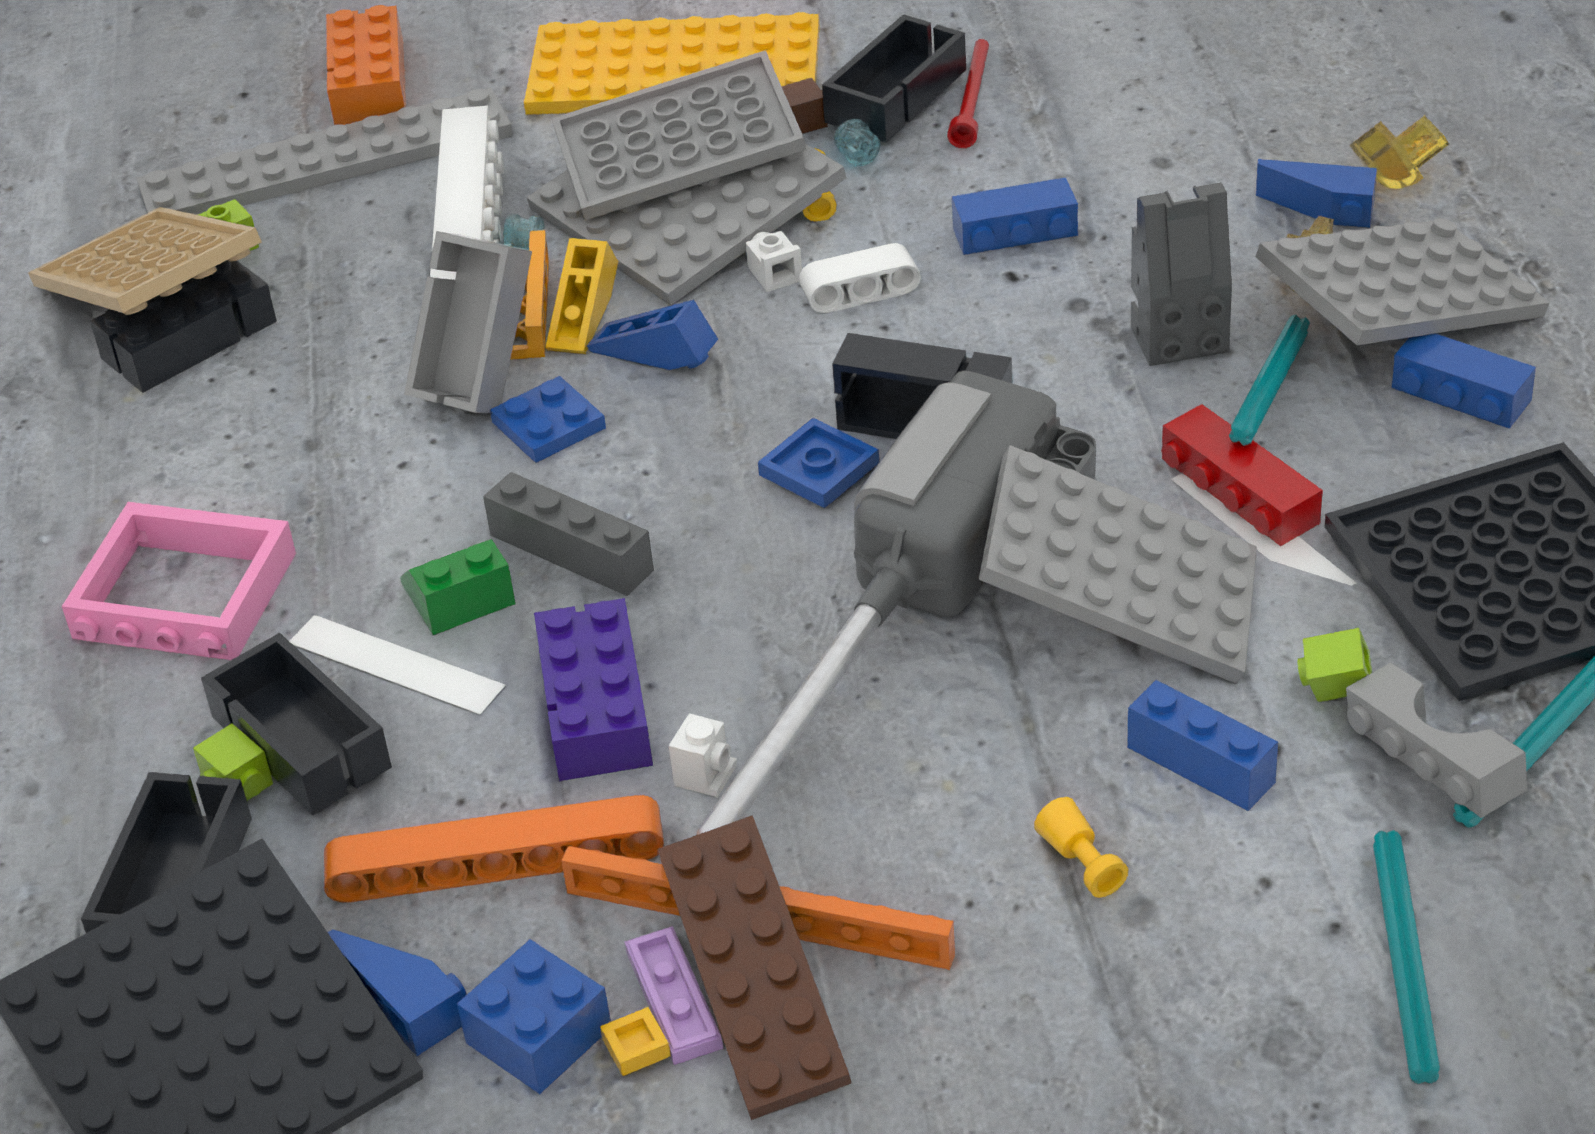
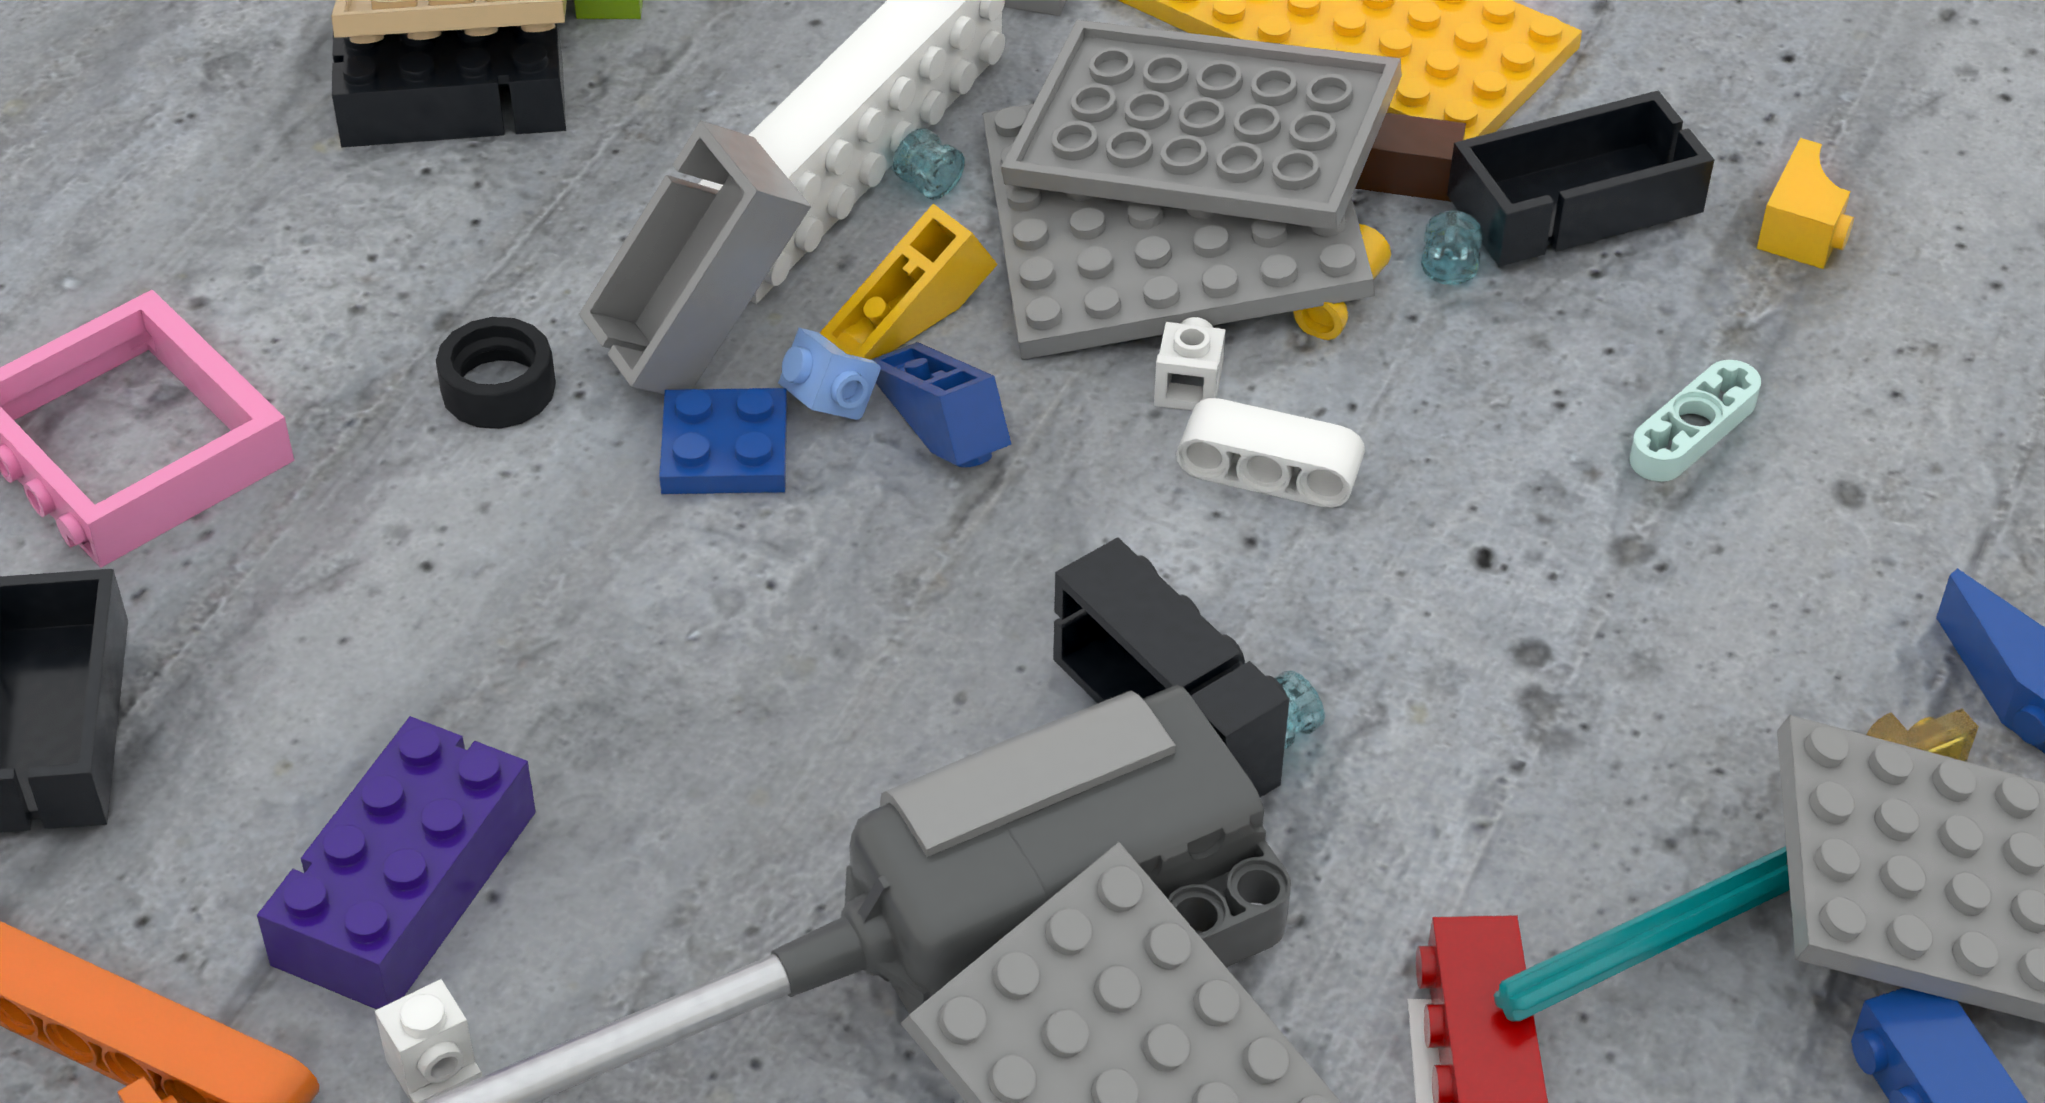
camera: 30 degrees right, 5 degrees up
white sticker [289,615,506,714] -> none
green slope [400,539,516,635] -> none
dark grey brick [483,472,654,596] -> none
light orange fence [510,230,549,360] -> none
blue plate [758,418,880,508] -> none
red piece [947,39,989,148] -> none
blue brick [951,177,1078,255] -> none
dark grey piece [1131,182,1232,366] -> none
none -> black tyre [436,317,556,429]
none -> light blue bracket [778,328,881,420]
none -> light aqua beam [1629,360,1761,482]
none -> yellow arch [1756,138,1854,269]

